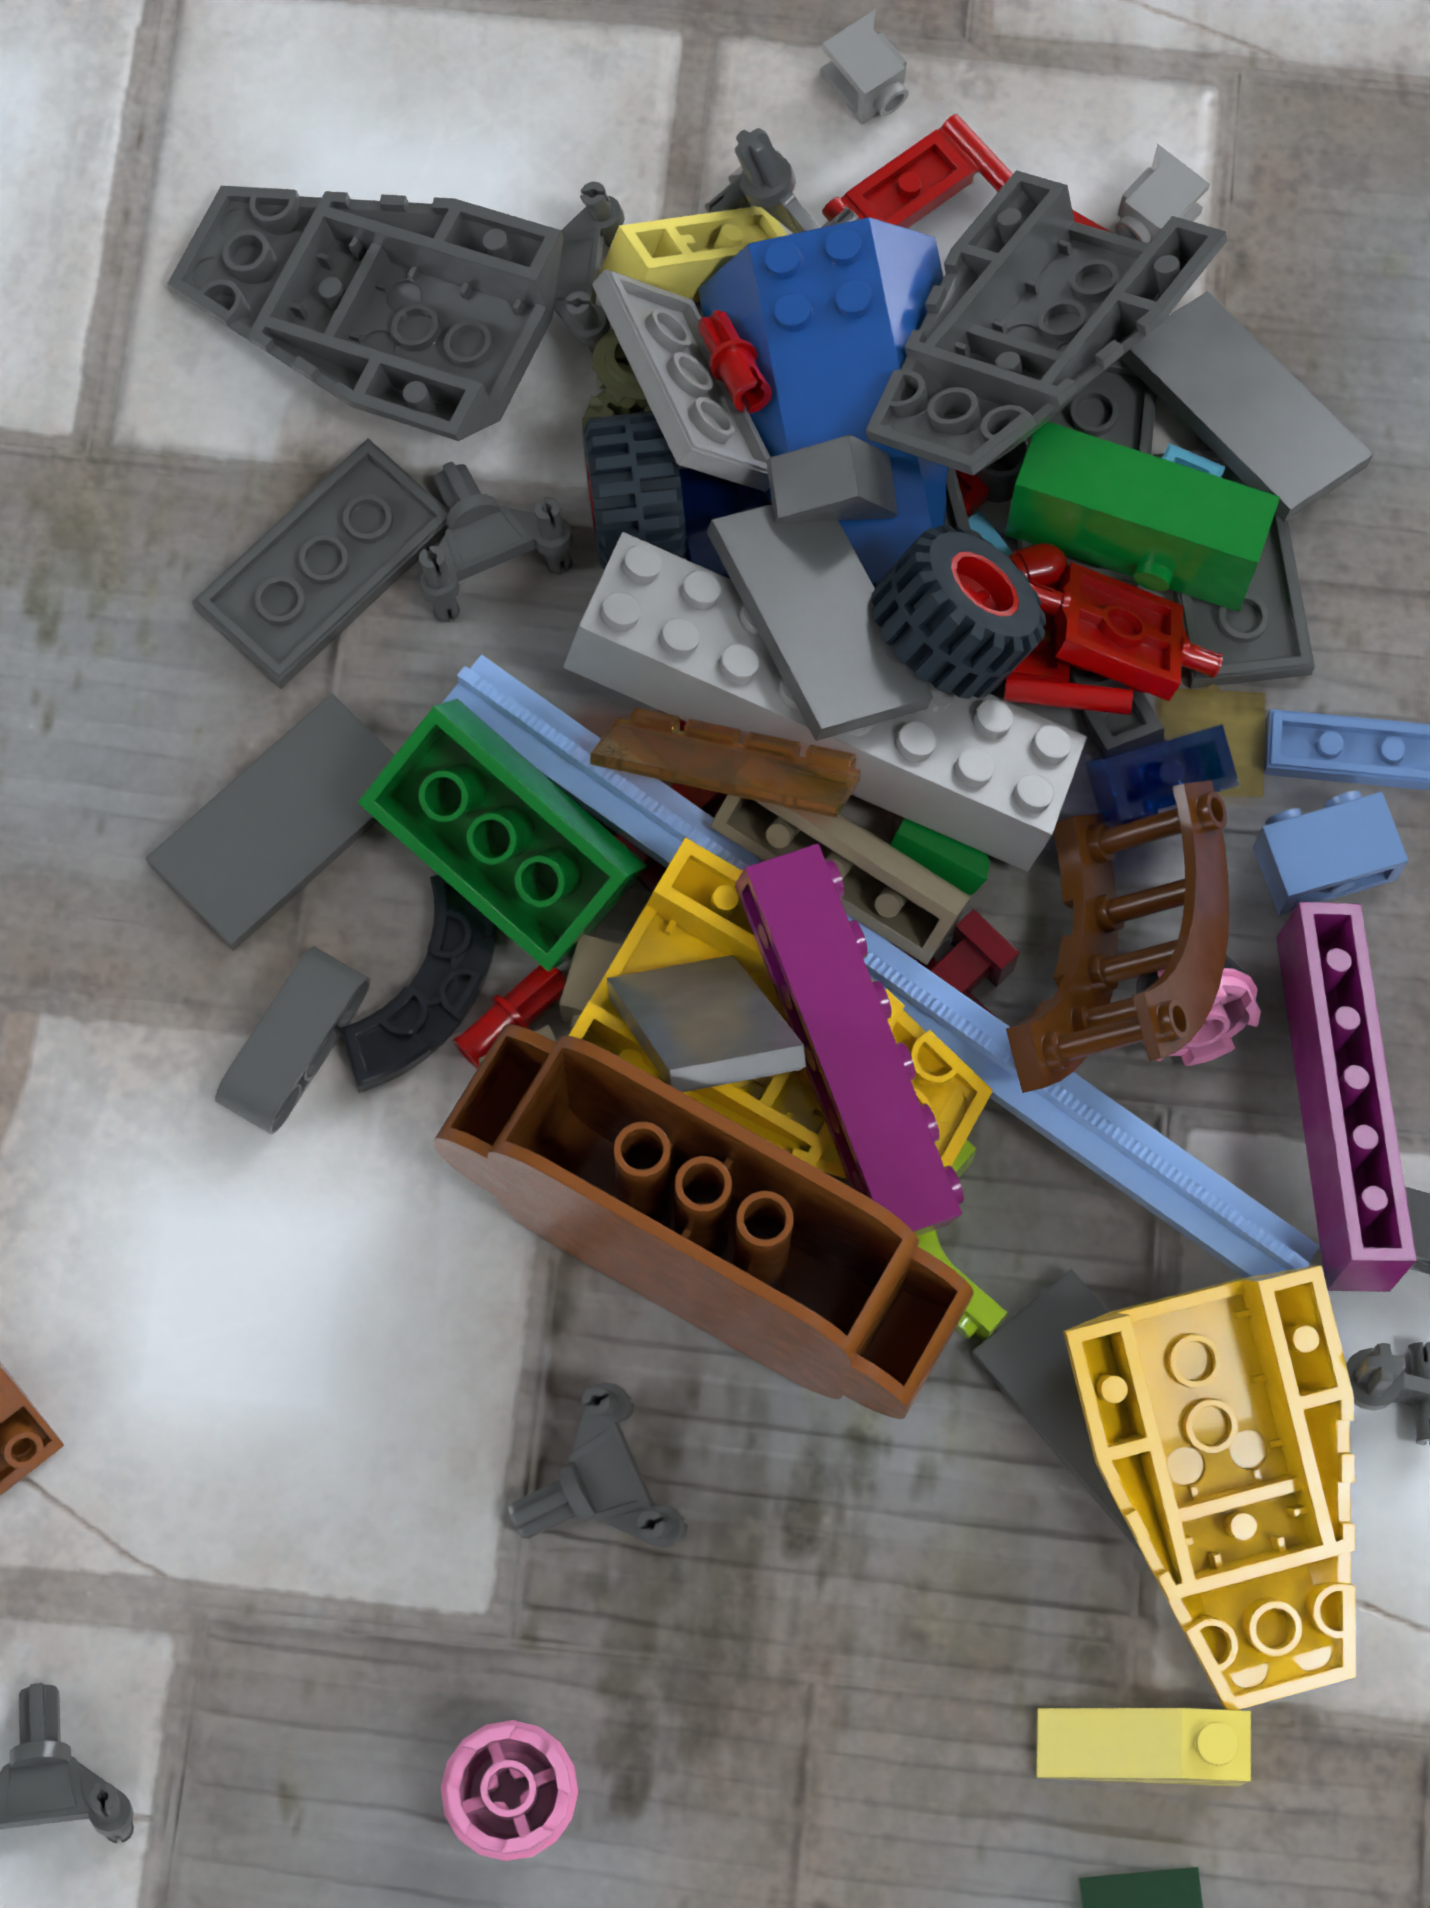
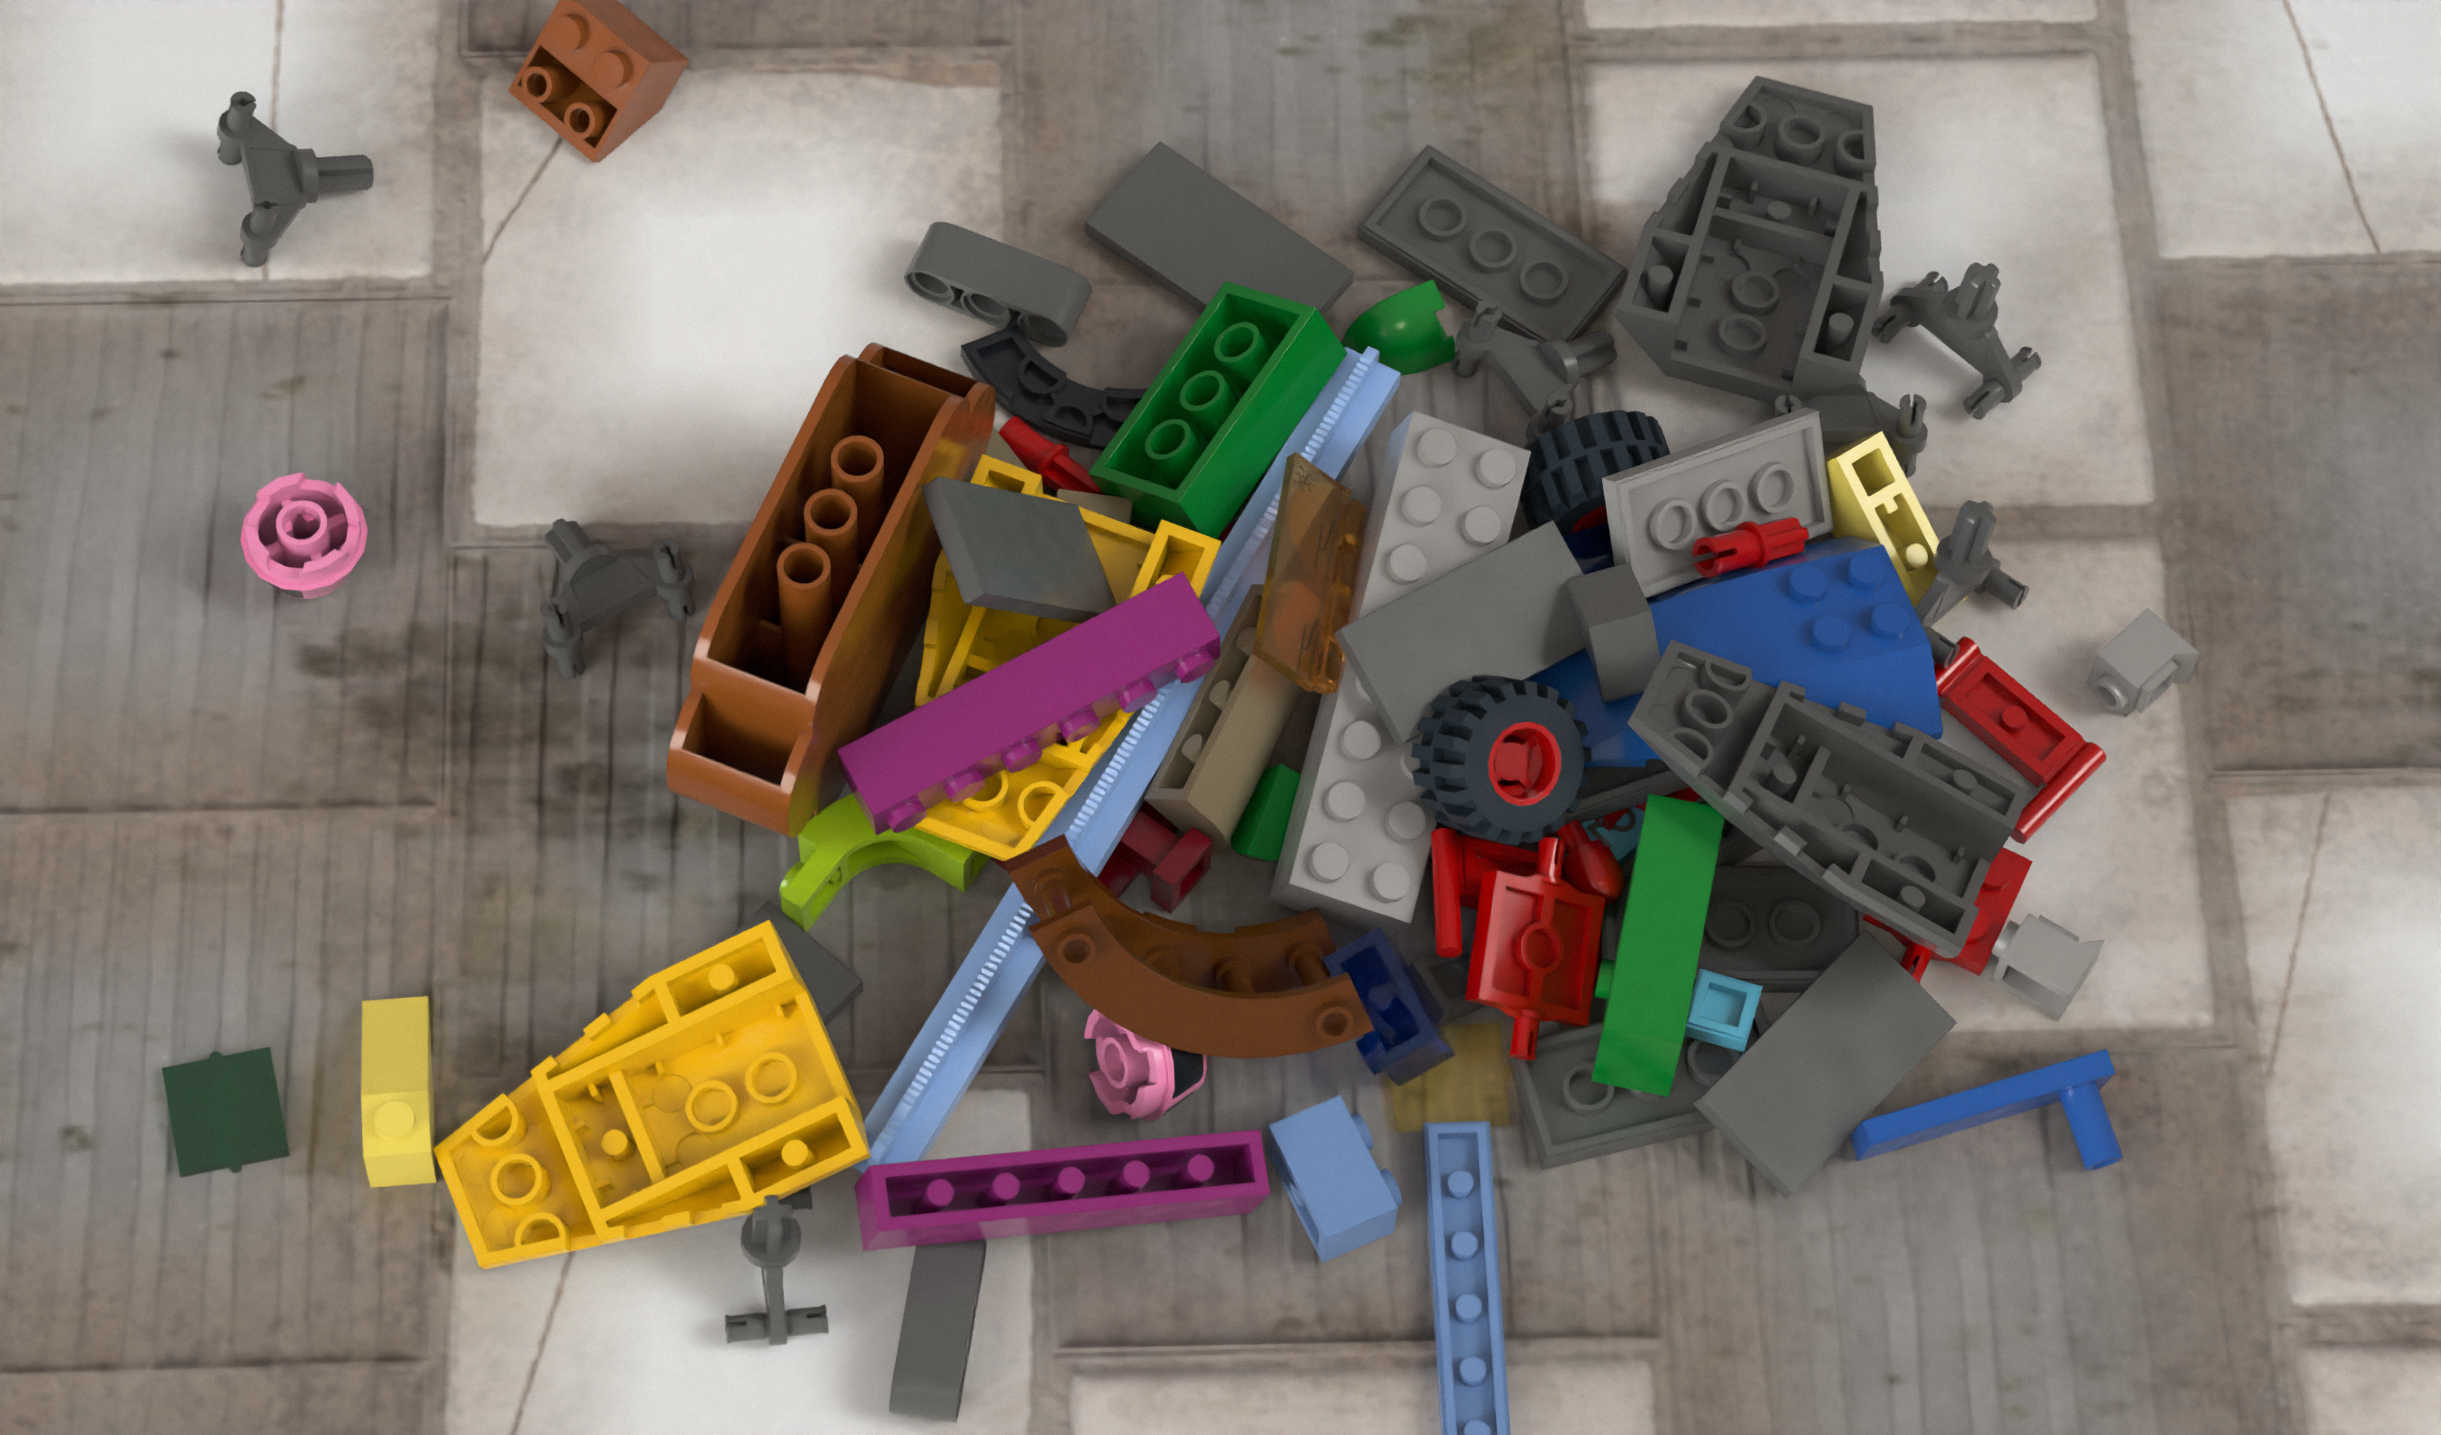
camera: 80 degrees right, 10 degrees down
none -> green brick [1341,279,1455,376]
none -> blue piece [1850,1049,2123,1171]
none -> dark grey axle [1871,262,2042,420]

